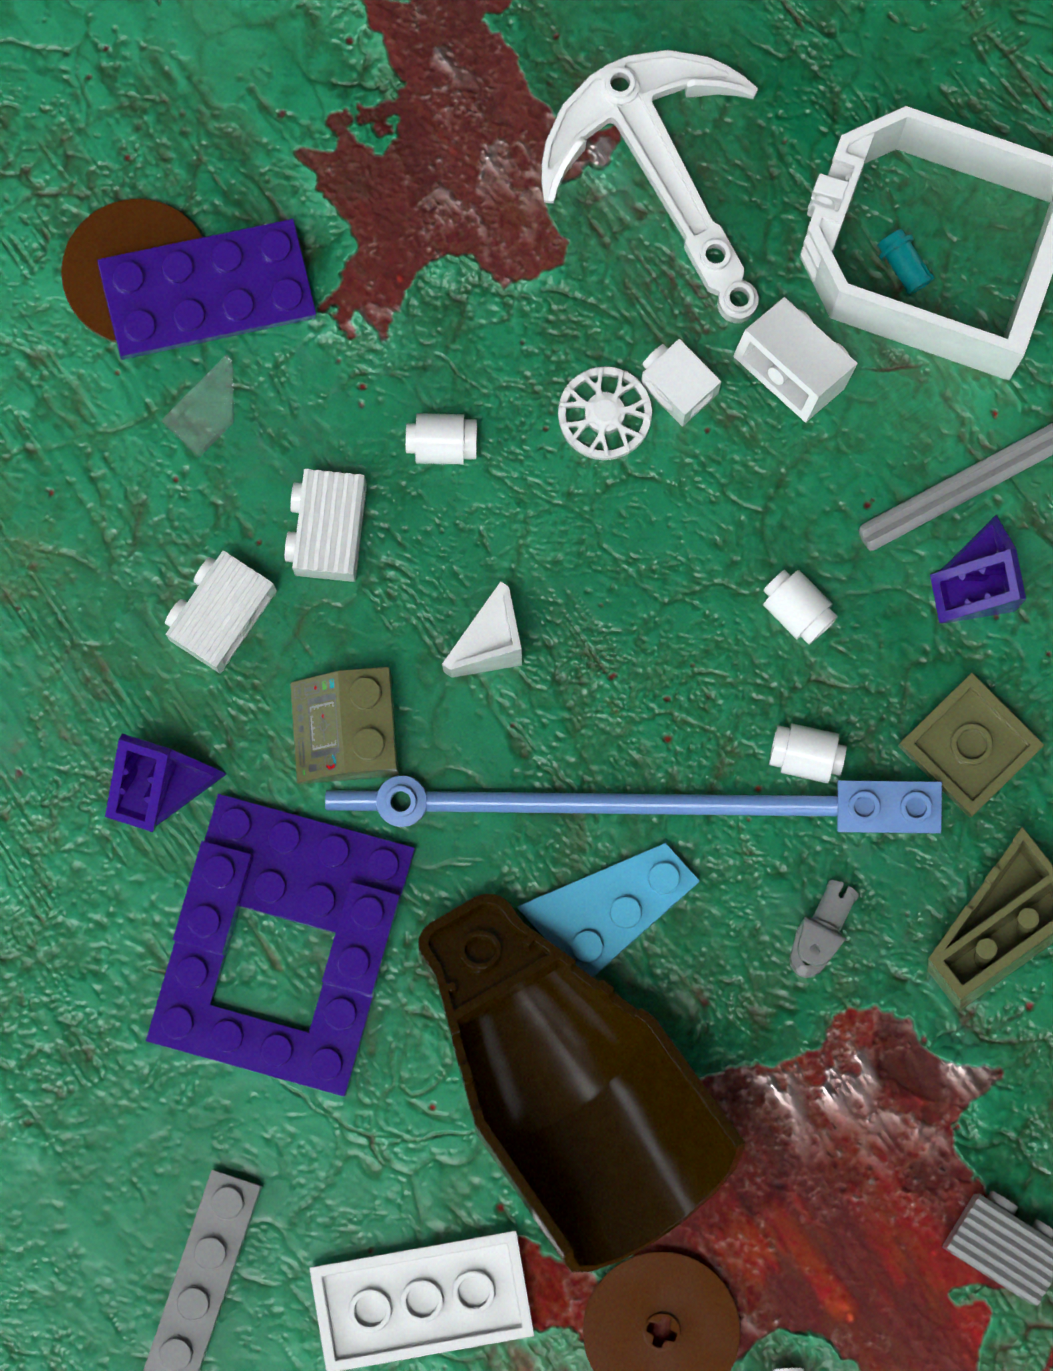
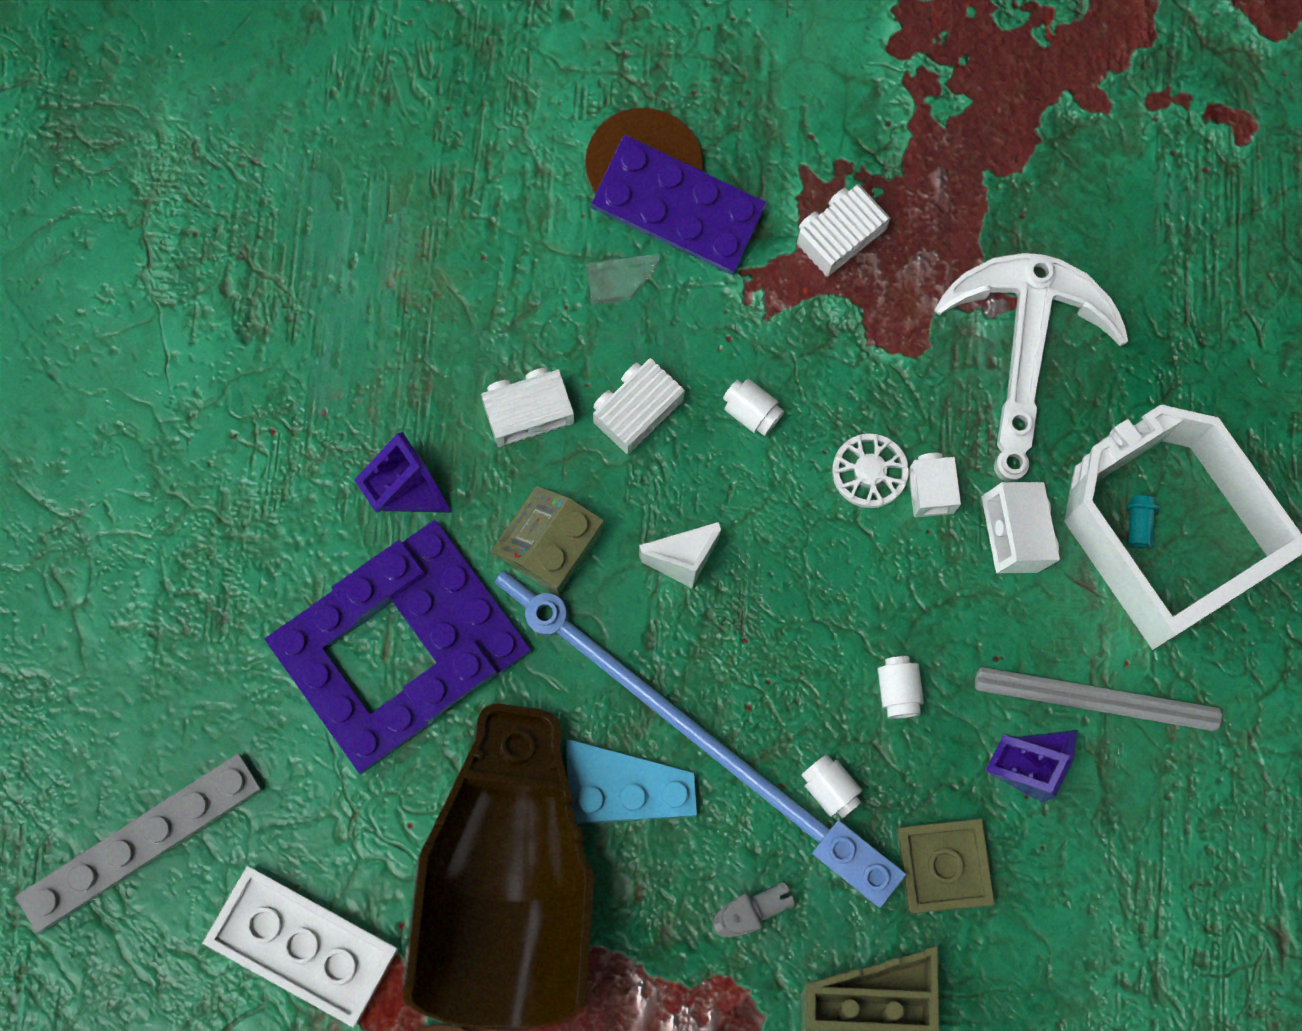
camera: 30 degrees right, 5 degrees down
none -> white brick [797,184,890,277]

